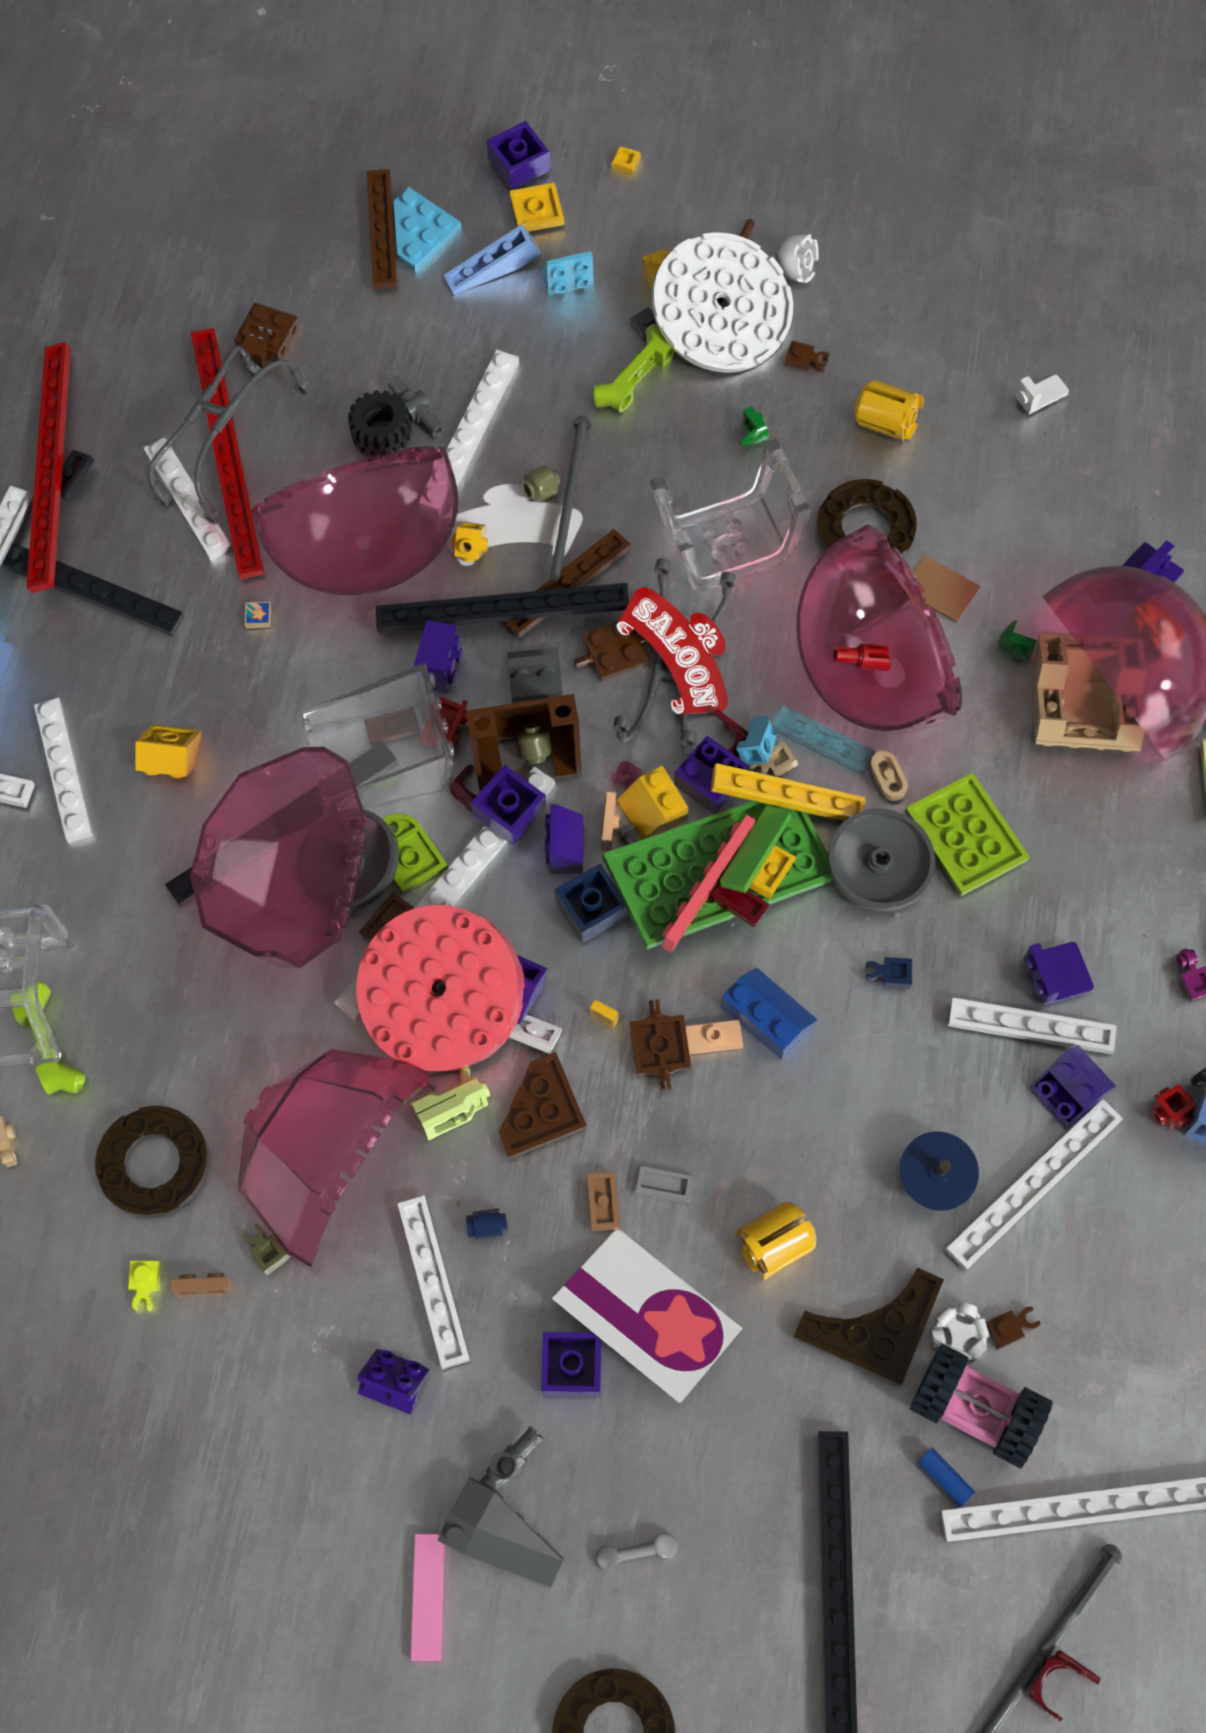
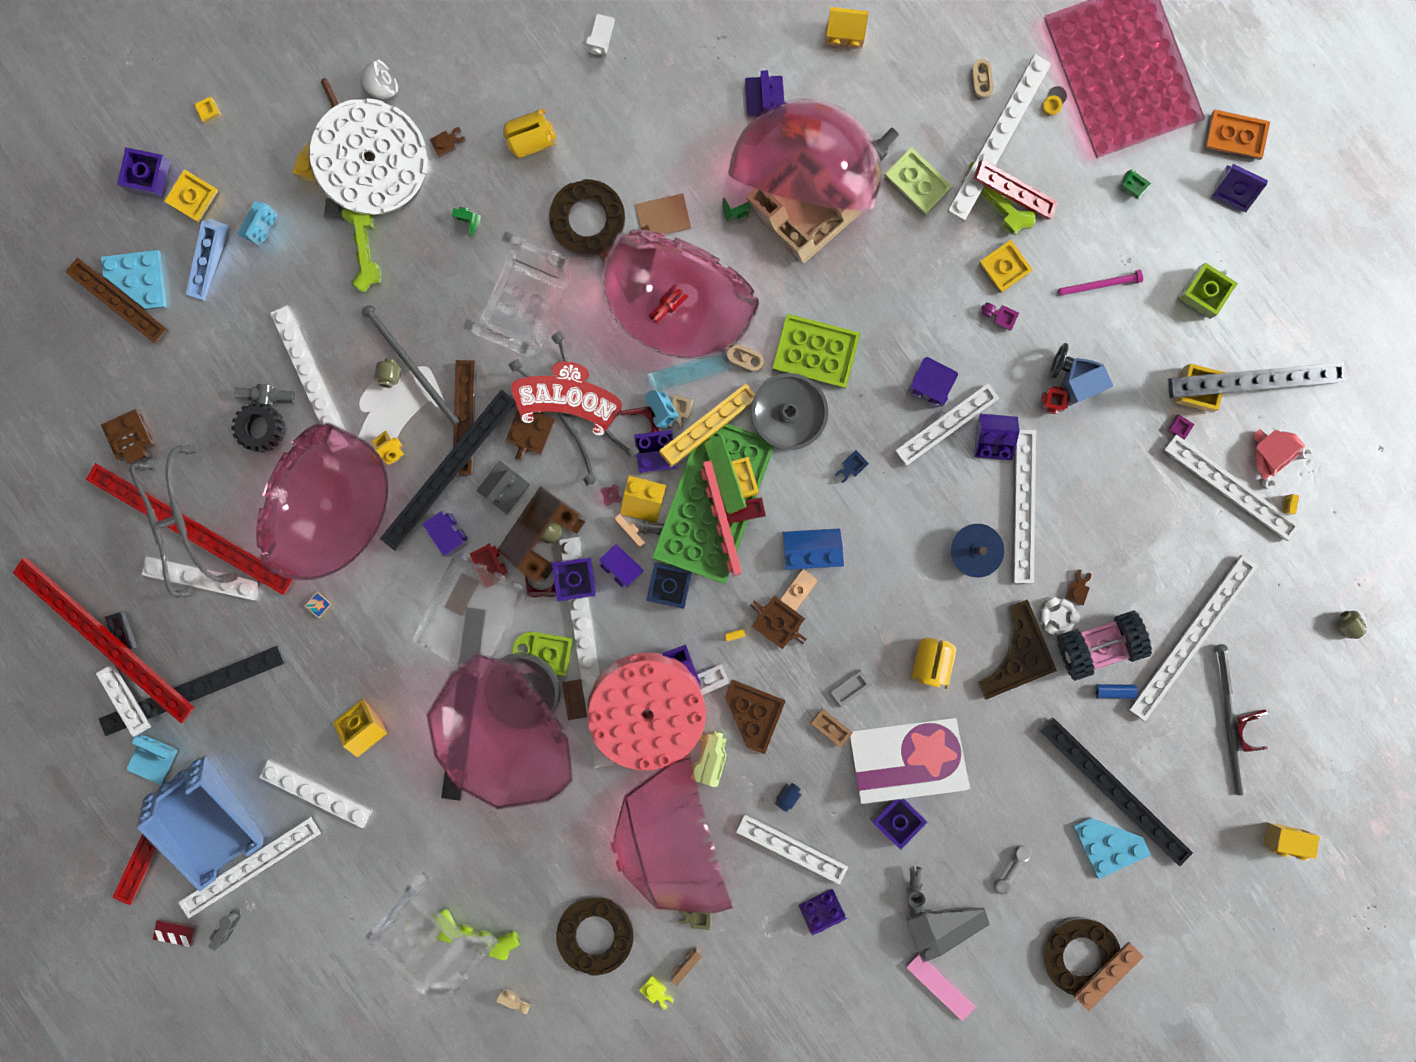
camera: 50 degrees left, 20 degrees up
none -> medium azure plate [1073,817,1151,879]

